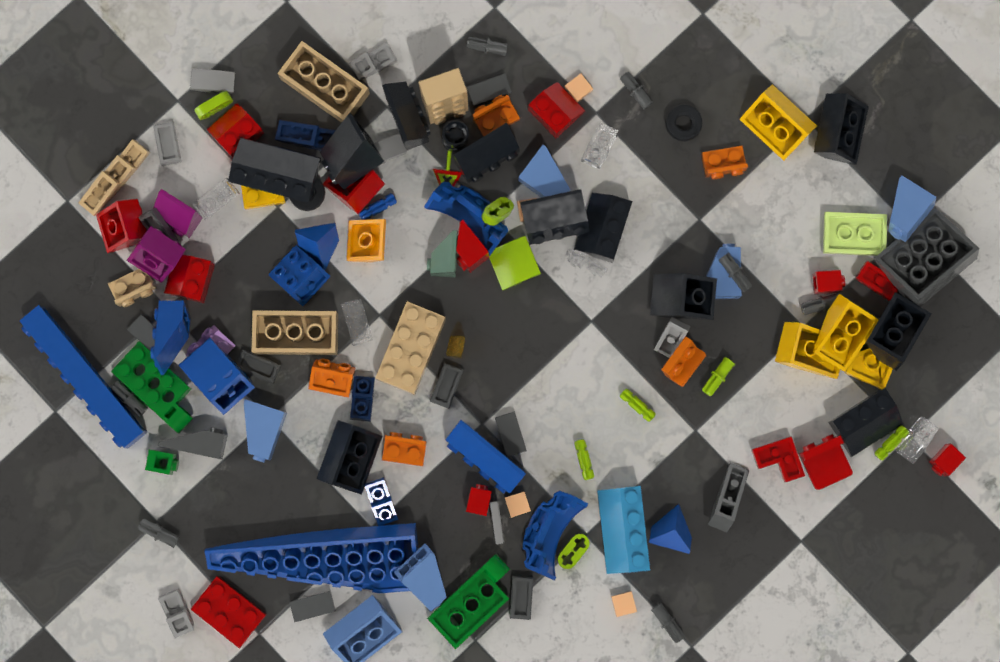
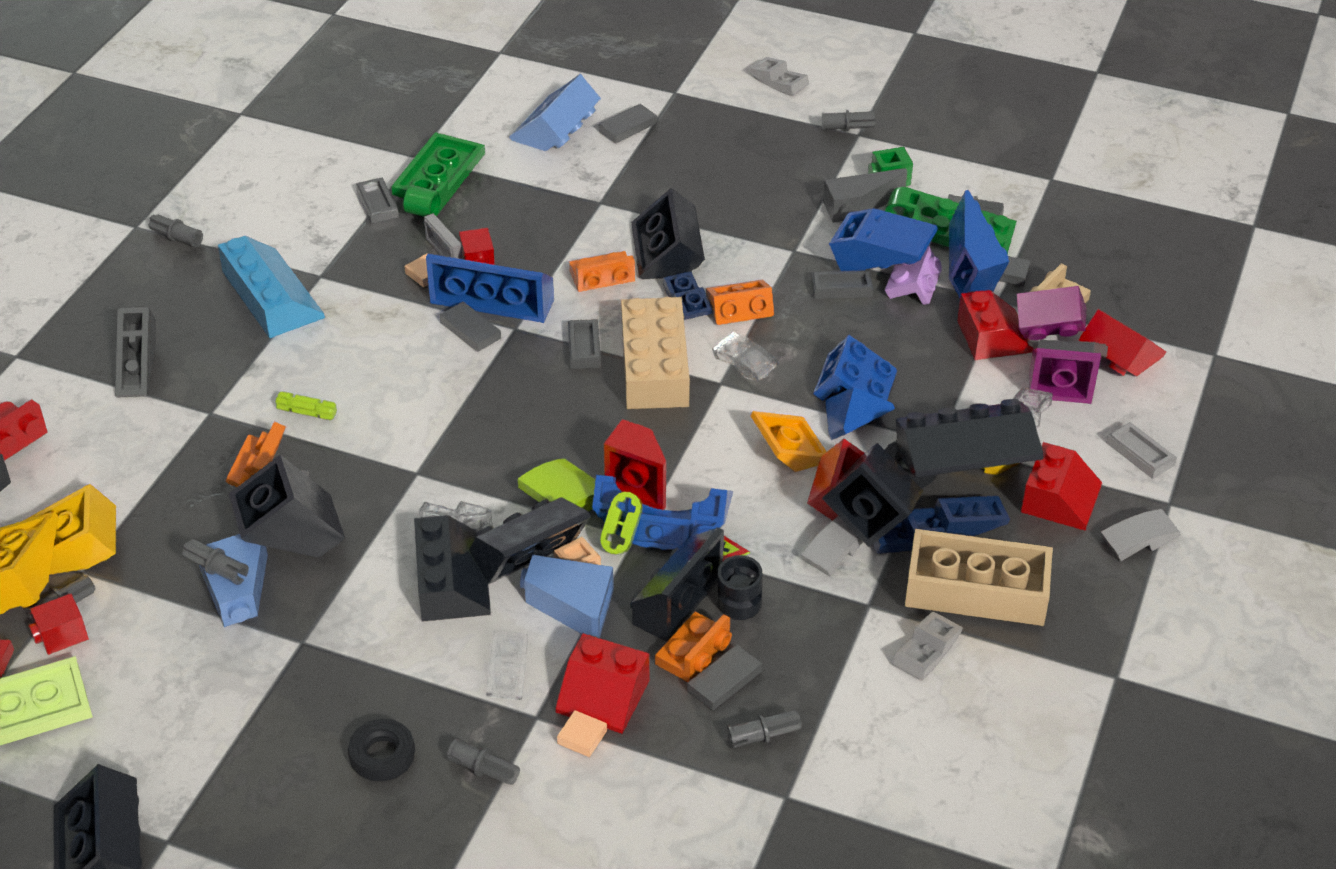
camera: 155 degrees right, 40 degrees down
blue brick [20,305,147,449] -> none
tan slope [78,139,150,216] -> none
red plate [190,576,267,649] -> none
lime beam [194,91,233,120] -> none
blue wedge [205,523,419,593] -> none
medium blue slope [244,399,287,463] -> none
tan brick [252,311,338,355] -> none
blue axle [359,193,397,220] -> none
slope [364,477,398,526] -> none
black slope [382,82,431,150] -> none
medium blue slope [394,543,446,611] -> none
tan brick [419,68,469,125] -> none
sand green slope [427,230,458,277] -> none
clear yellow slope [446,336,465,359] -> none
blue windscreen [523,491,588,581] -> none
lime beam [558,534,590,569] -> none
lime axle [574,439,594,480] -> none
light nougat tile [611,591,637,617] -> none
blue slope [649,504,692,554] -> none
orange bracket [701,146,748,180] -> none
lime axle [702,357,735,396] -> none
yellow slope [740,84,817,161] -> none
red plate [751,436,805,483] -> none

